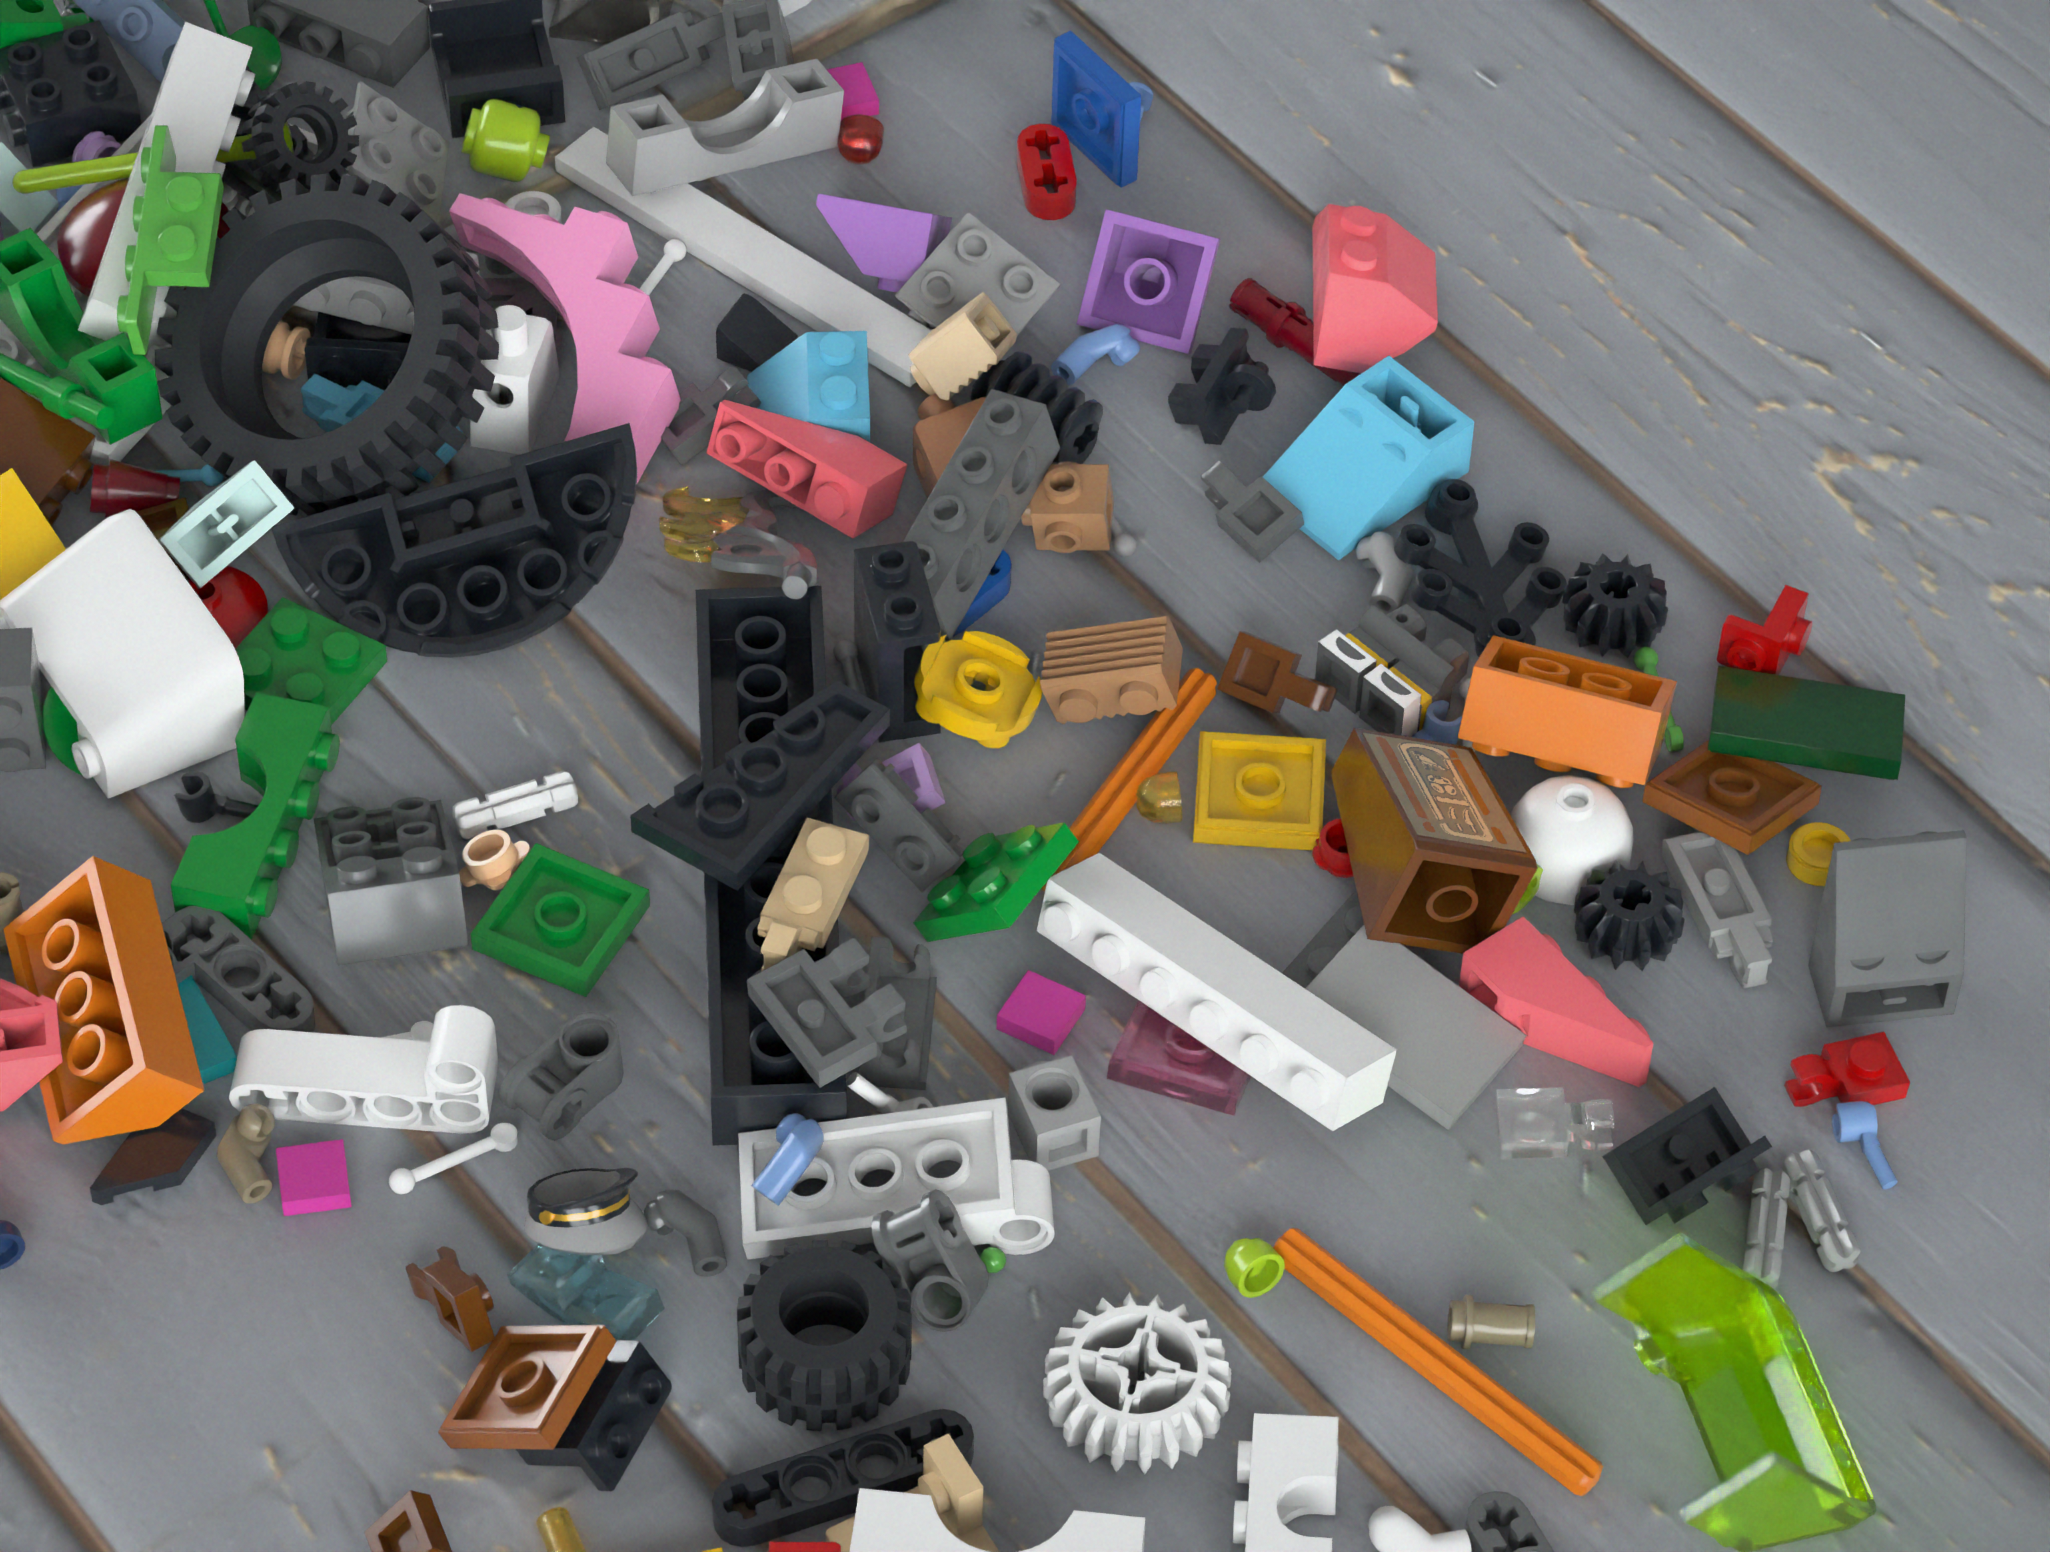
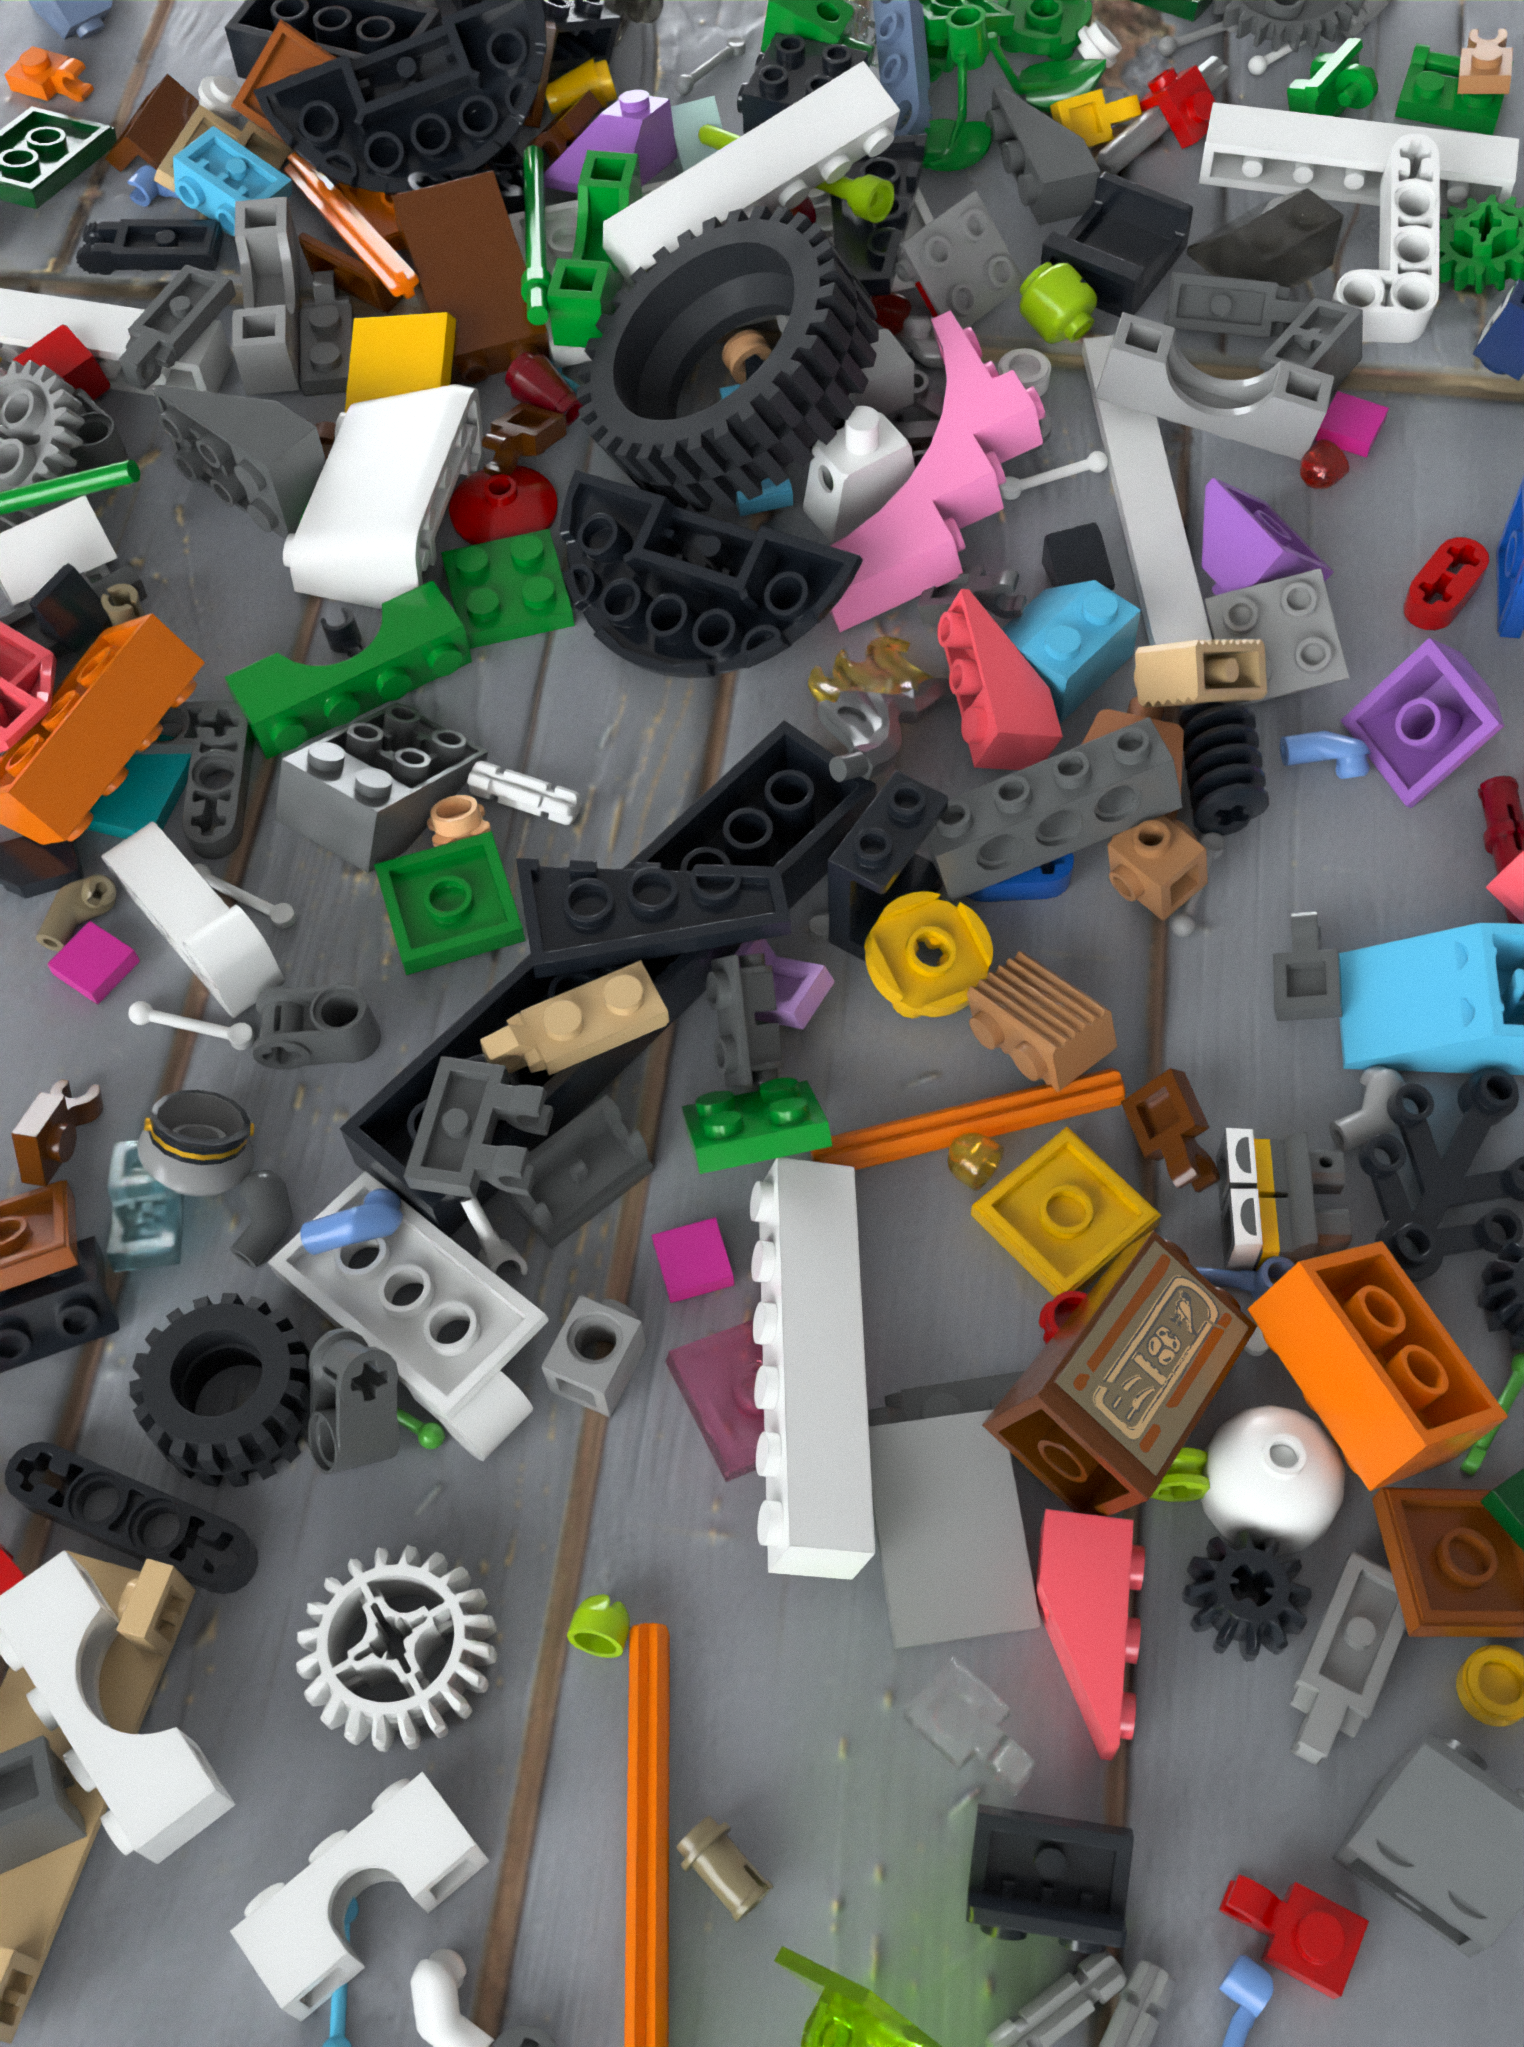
camera: 50 degrees right, 10 degrees up
bright green bracket [117,125,224,355] -> none
light aqua slope [158,460,294,589] -> none
black tyre [242,81,359,193] -> none
black hips [1168,328,1276,445] -> none

